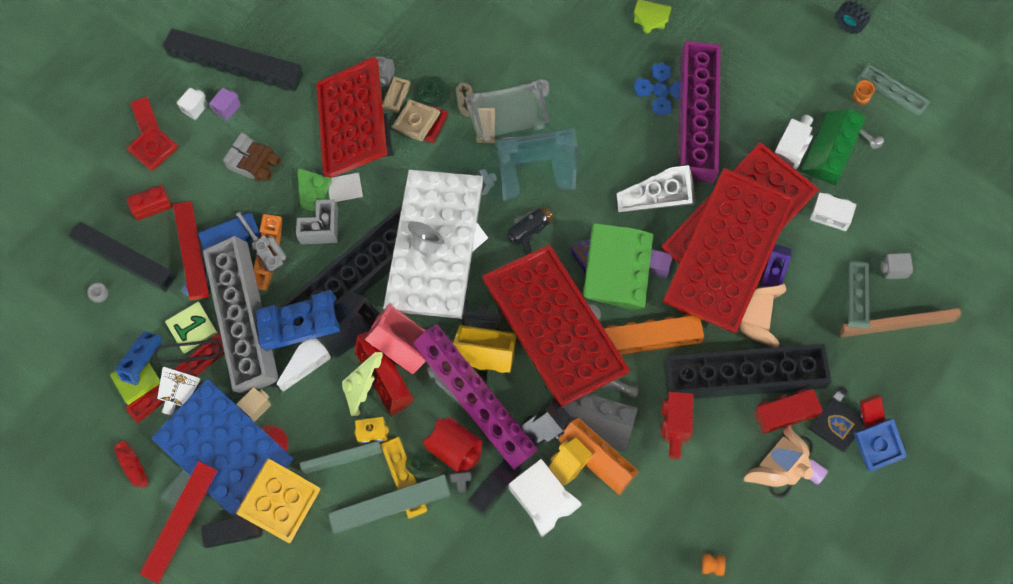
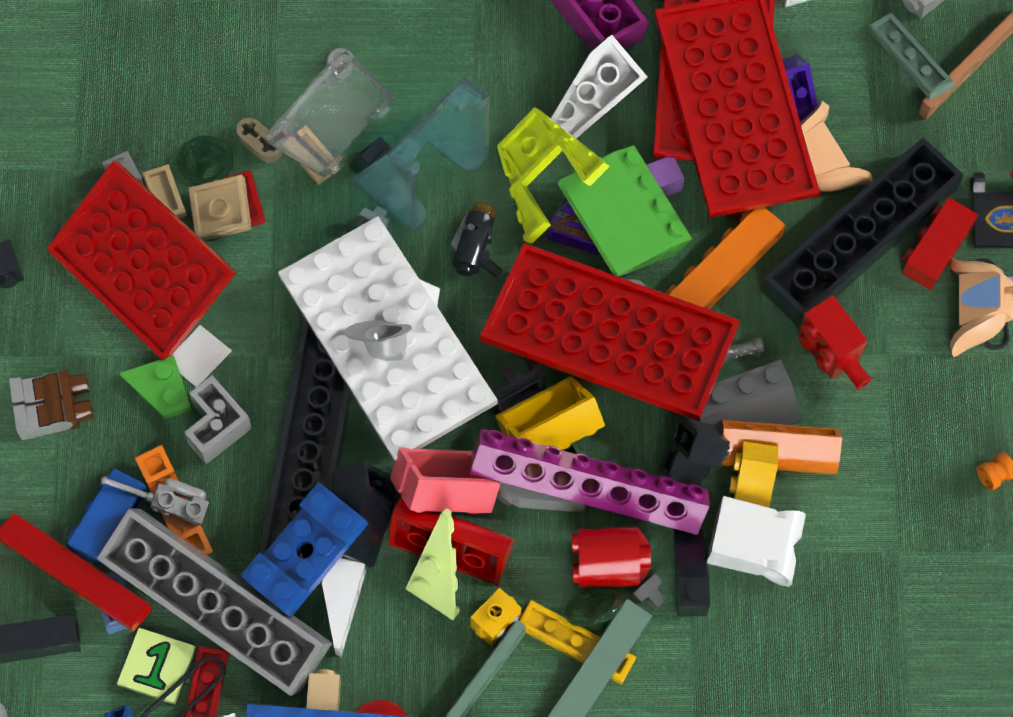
camera: 45 degrees left, 0 degrees up
none -> neon yellow wing [497,107,610,244]

